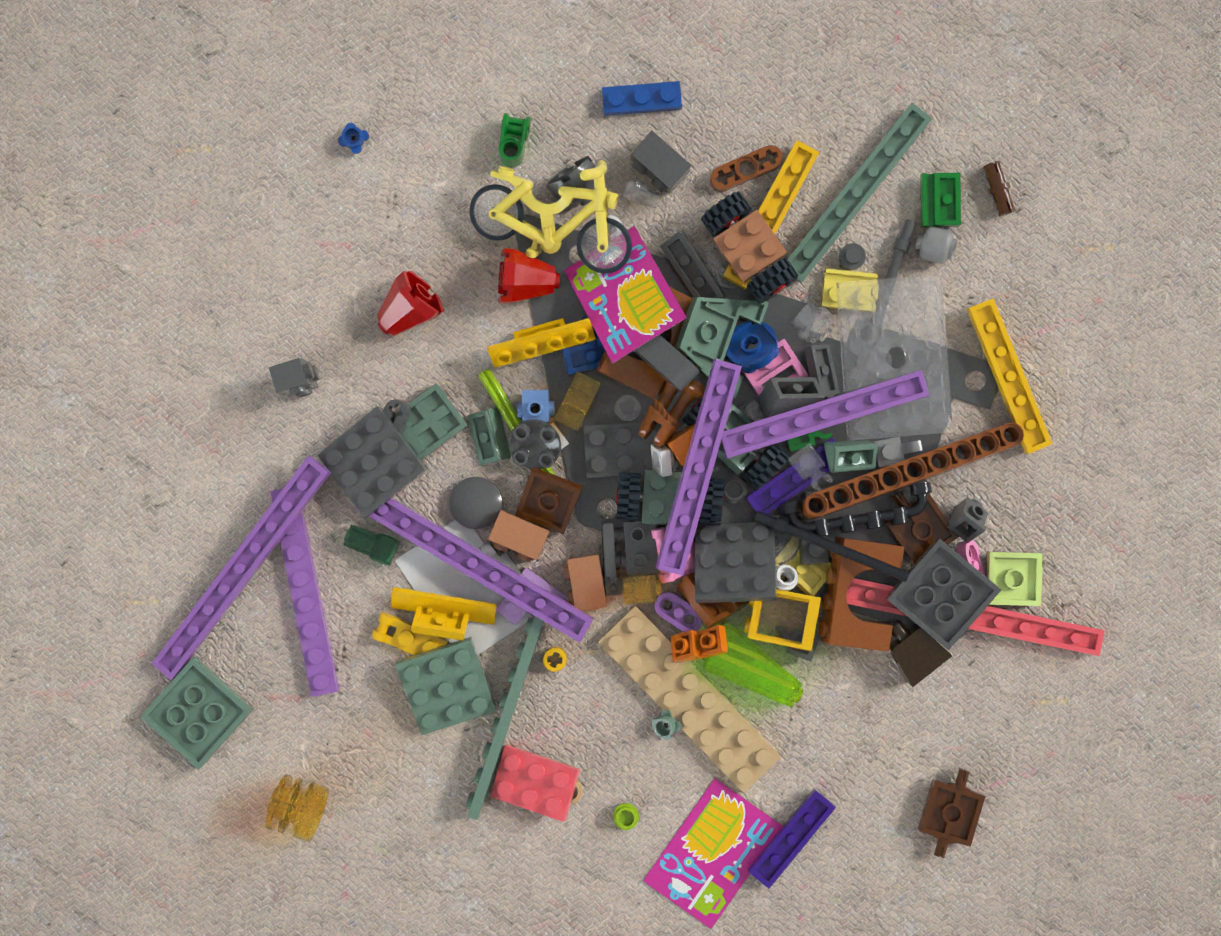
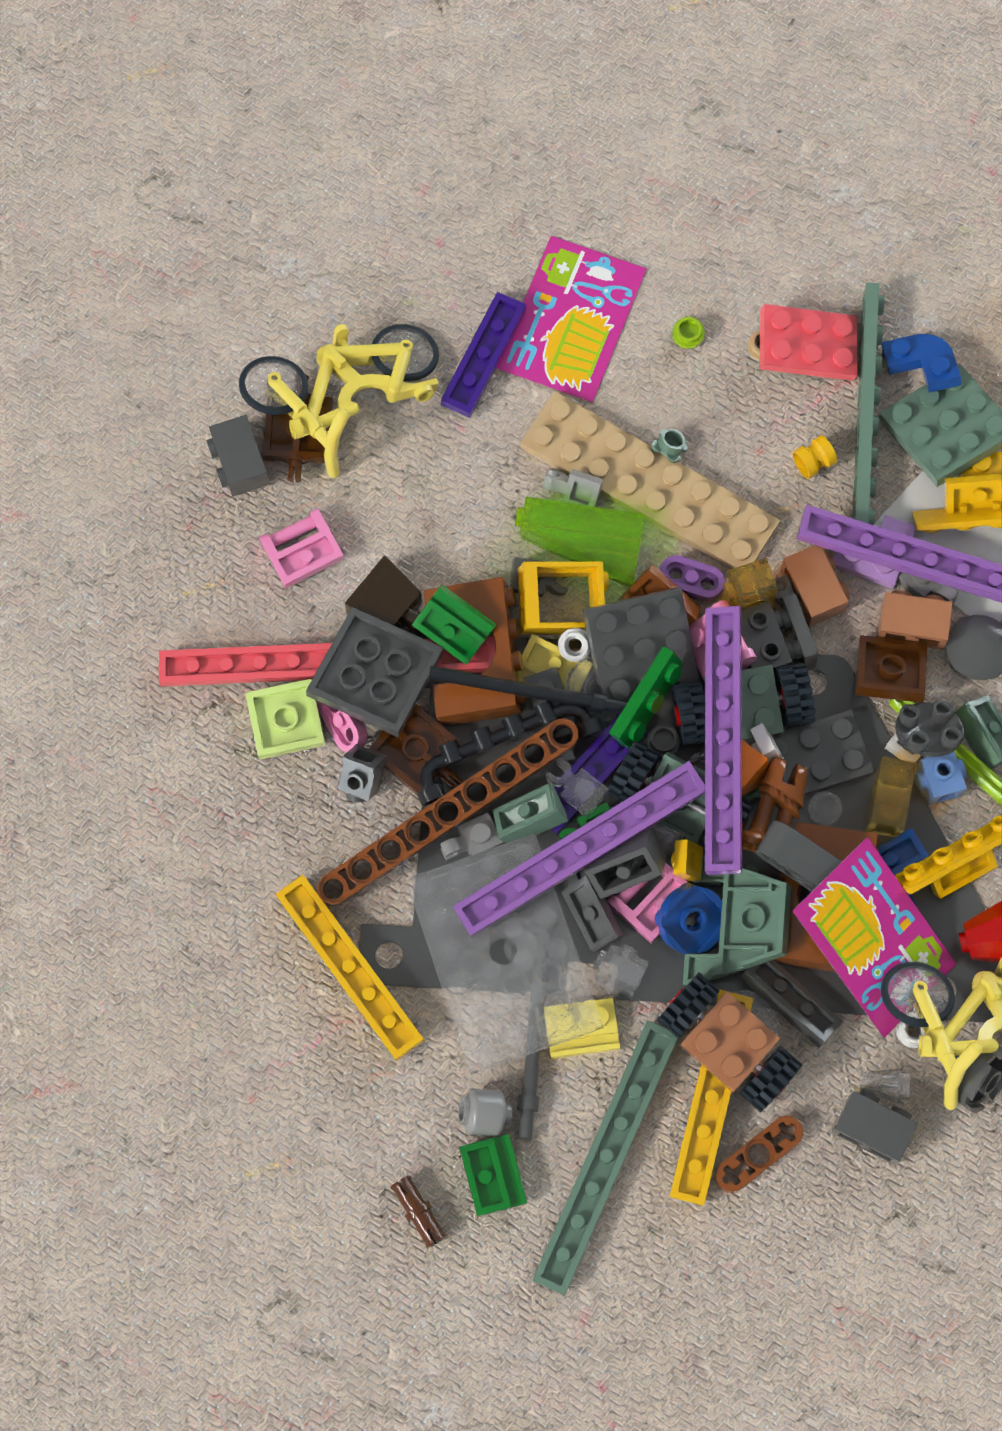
camera: 170 degrees right, 15 degrees down
yellow bush [543,647,567,672] -> none
blue plate [602,81,682,116] -> none
orange slope [670,625,728,663] -> none
dark grey plate [839,243,866,270] -> none
none -> dark grey brick [206,415,270,497]
none -> light yellow piece [239,324,439,478]
none -> bright pink plate [258,508,344,589]
none -> green plate [412,584,496,665]
none -> light grey plate [542,468,604,513]
none -> green plate [609,646,685,749]
none -> yellow plate [671,840,703,881]
none -> yellow wheel [792,435,838,479]
none -> blue plate [882,334,961,393]

